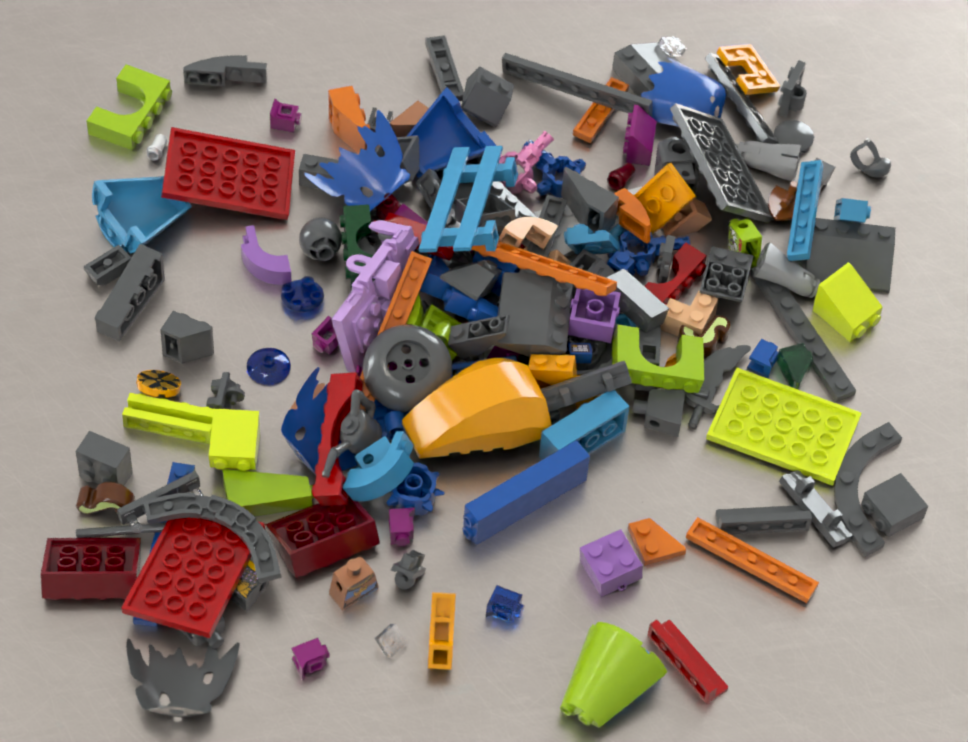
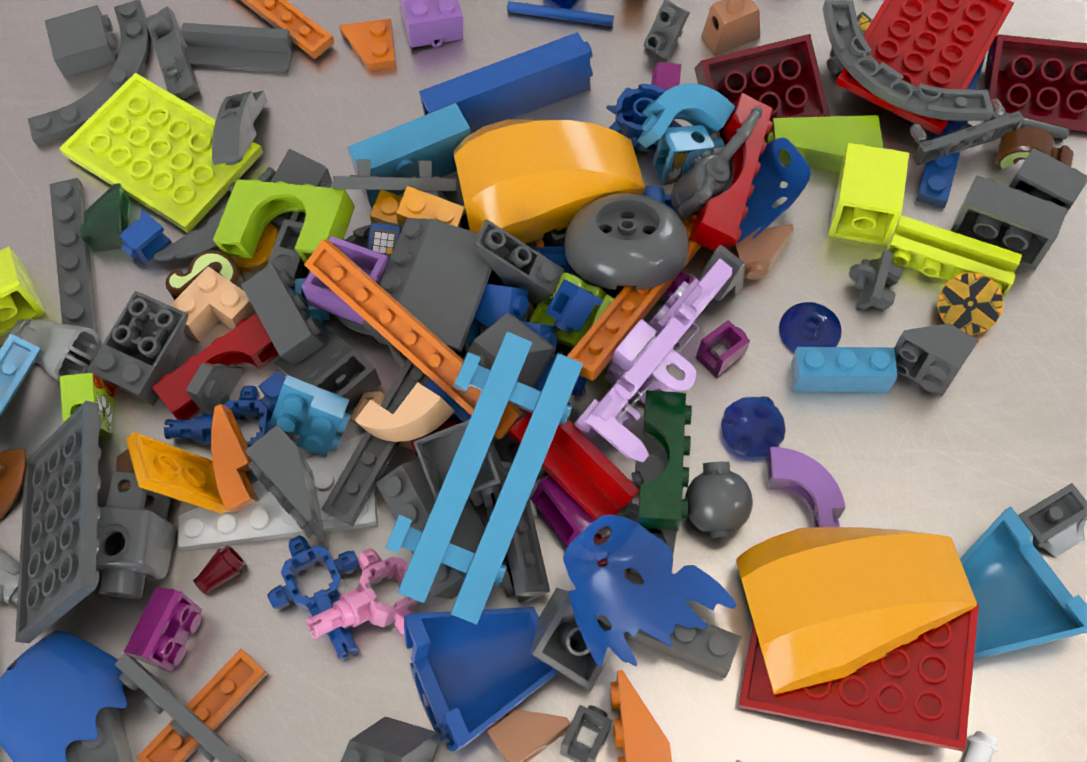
camera: 160 degrees left, 10 degrees up
dark grey wedge [95,244,165,342] -> none
none -> dark grey slope [212,90,267,165]
none -> blue bar [507,1,614,26]
none -> blue brick [546,279,603,334]
none -> dark grey slope [698,245,745,301]
none -> light orange windscreen [736,527,977,695]
none -> dark azure brick [791,347,897,393]
none -> dark grey brick [950,175,1068,270]

